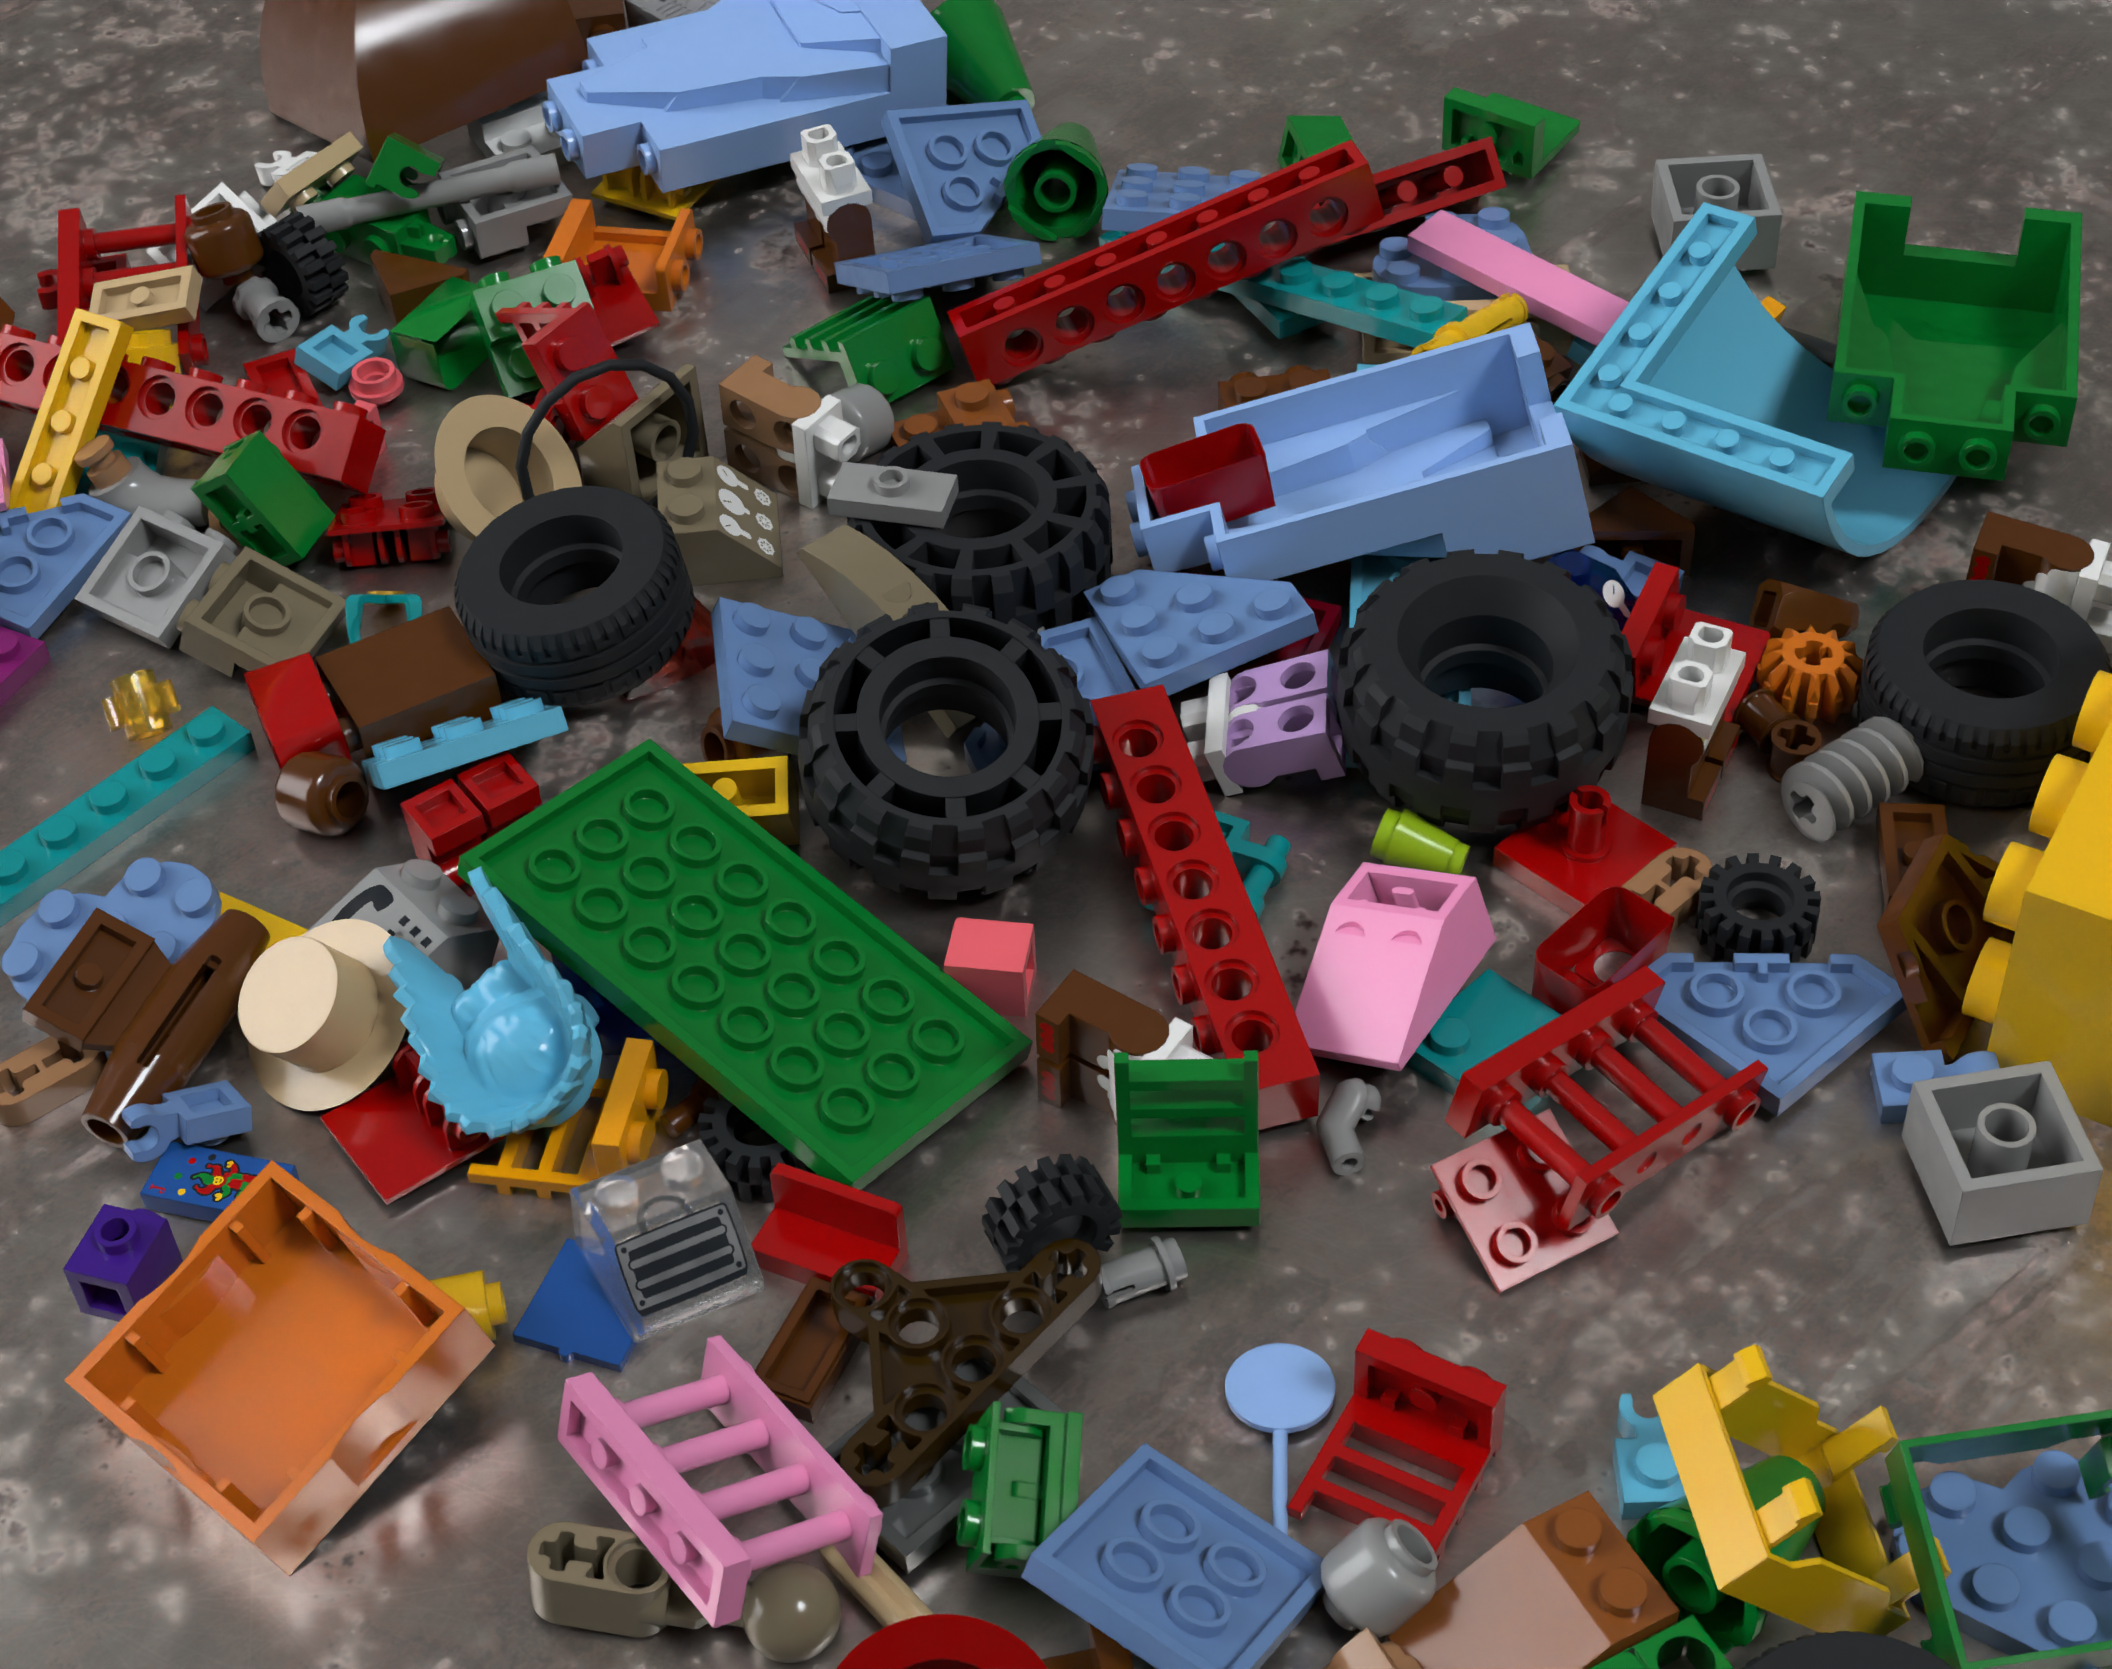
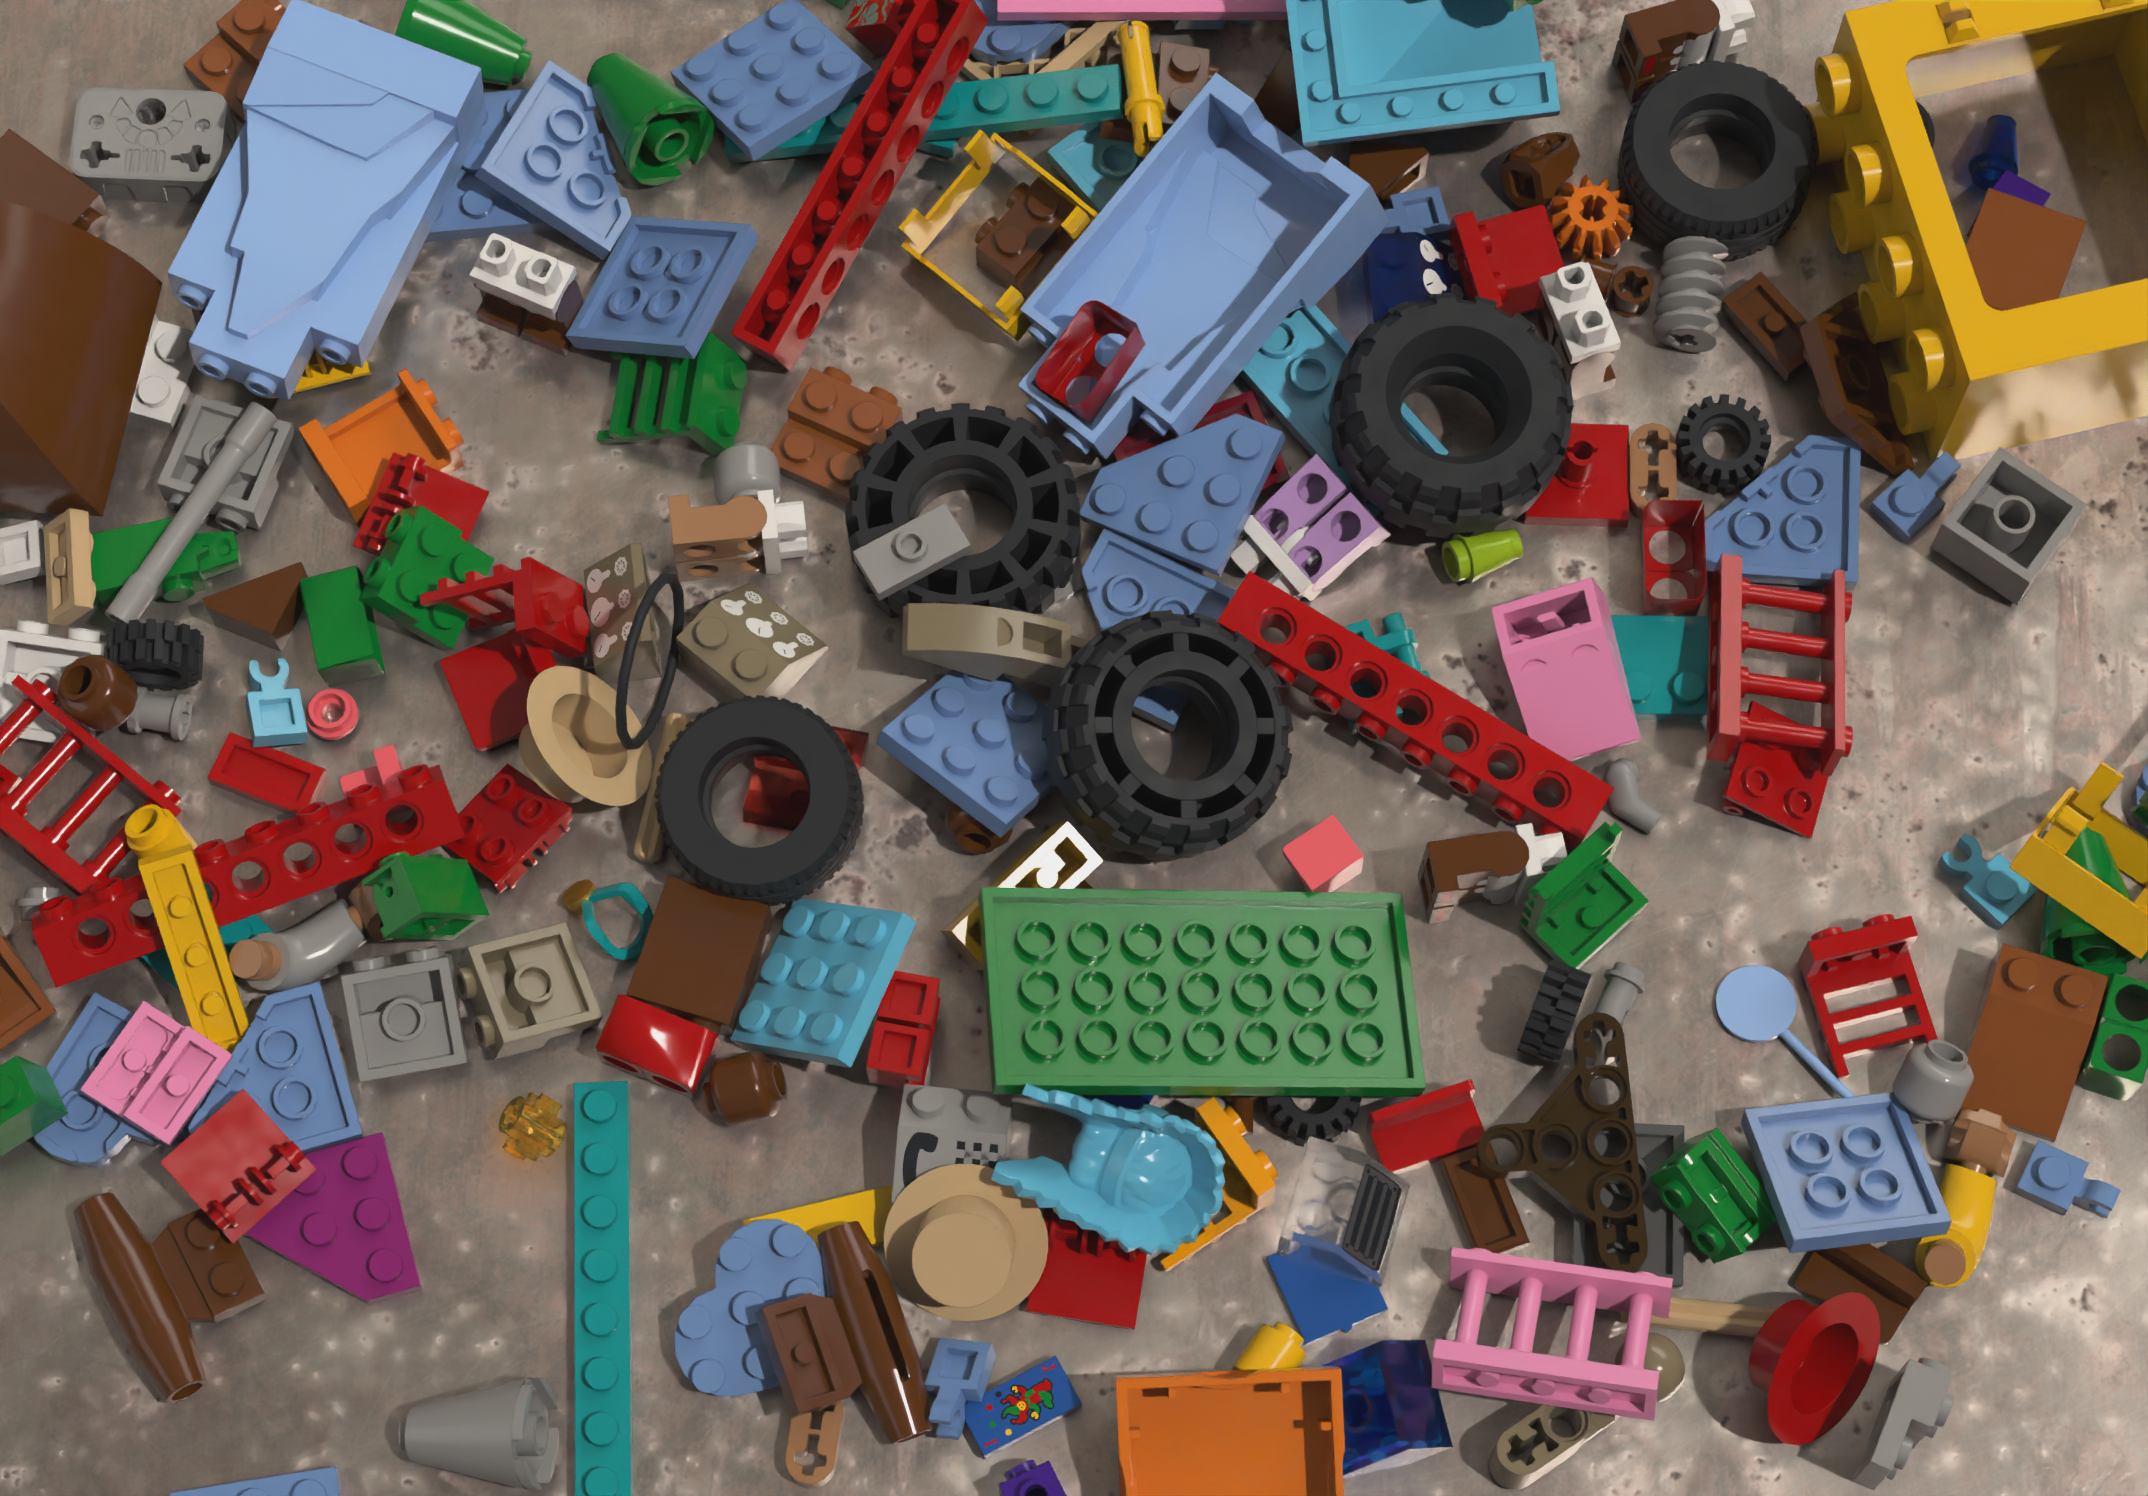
camera: 45 degrees left, 25 degrees up
tan plate [89,265,203,331] -> none
green hinge [364,132,446,199] -> none
none -> yellow piece [898,129,1099,342]
none -> clear blue slope [1322,1340,1453,1479]

